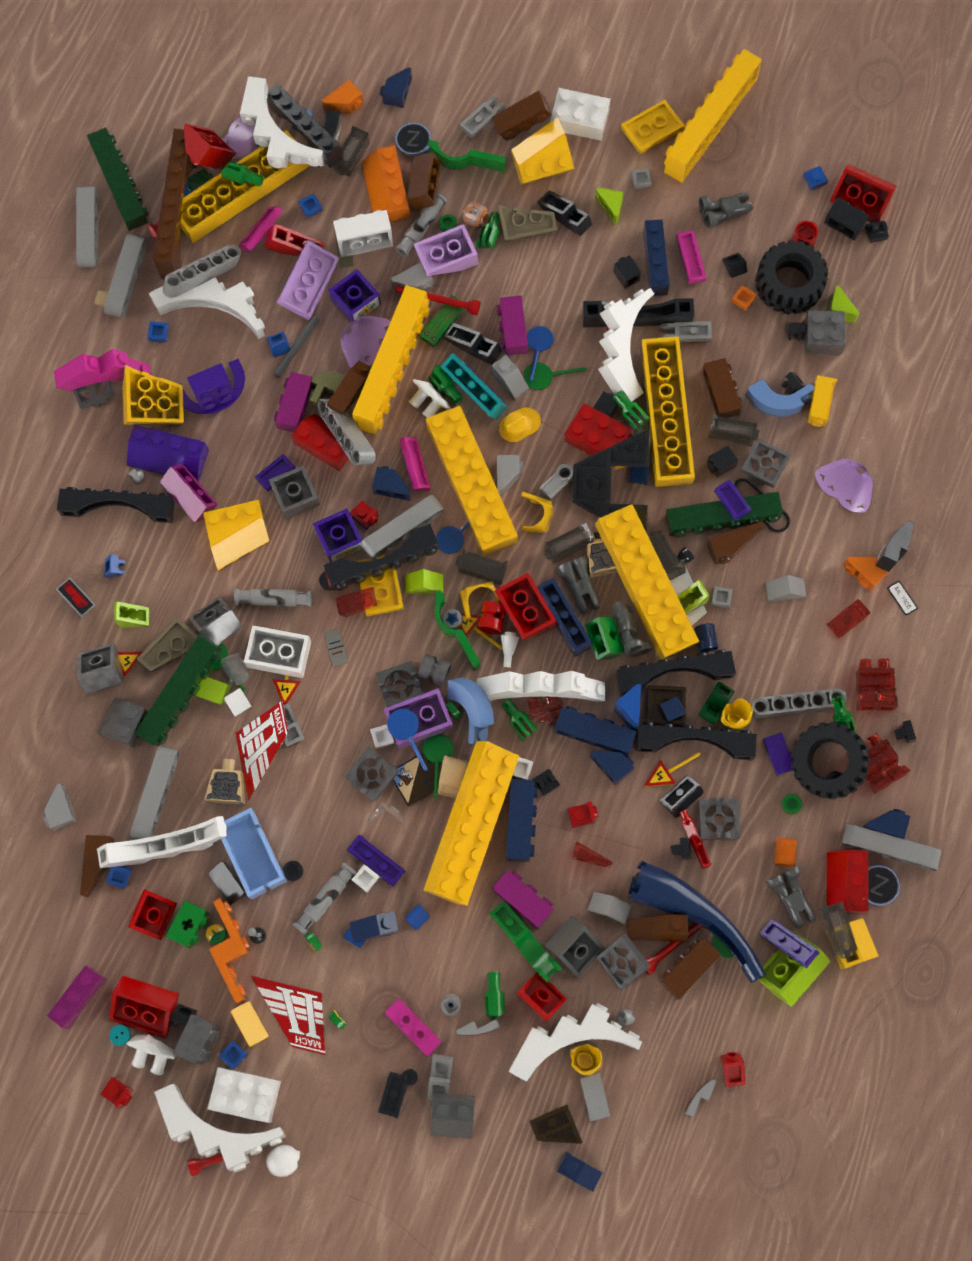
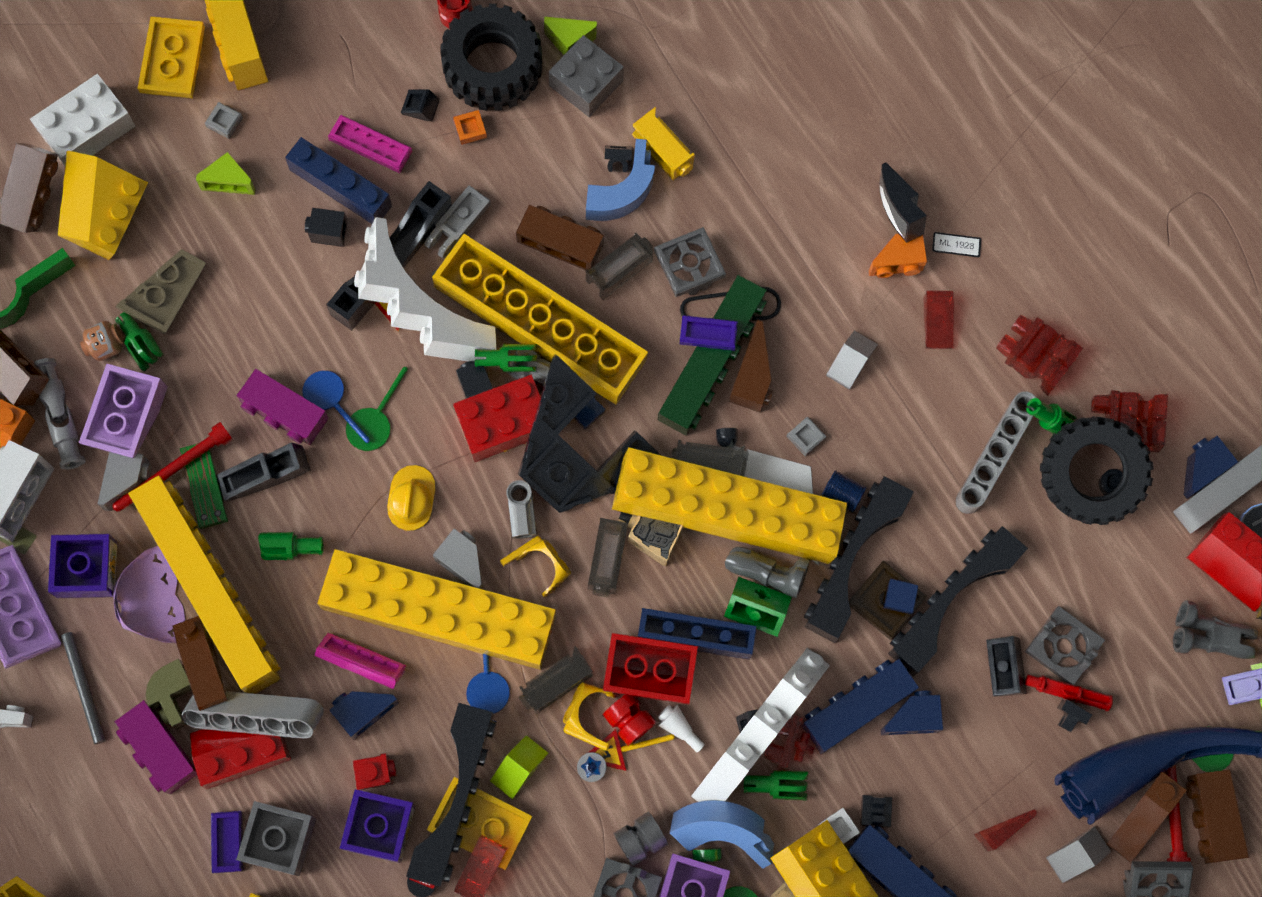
camera: 60 degrees left, 0 degrees up
dark purple piece [180,359,245,414] -> none
blue slope [267,332,290,357] -> none
light grey beam [360,495,445,560] -> none
white connector [409,379,451,418] -> none
green piece [435,590,481,671] -> none
green tile [439,214,457,232] -> none
teal brick [440,353,509,420] -> none
light grey slope [492,355,529,400] -> none
black slope [537,190,592,236] -> none
dark grey piece [555,556,600,614] -> none
red bracket [567,801,598,828] -> none
blue slope [614,684,641,731] -> none
piece [643,752,701,787] -> none
lime slope [677,580,710,614] -> none
dark grey piece [698,192,754,228] -> none
dark green slope [698,681,735,725] -> none
black brick [707,445,738,477] -> none
yellow hair [720,699,753,730] -> none
dark purple tile [763,732,793,776] -> none
orange piece [774,838,798,867] -> none
green tile [781,794,802,815] -> none
black tile [785,322,806,341] -> none
lavender piece [815,459,873,513] -> none
black tile [894,720,916,743] -> none

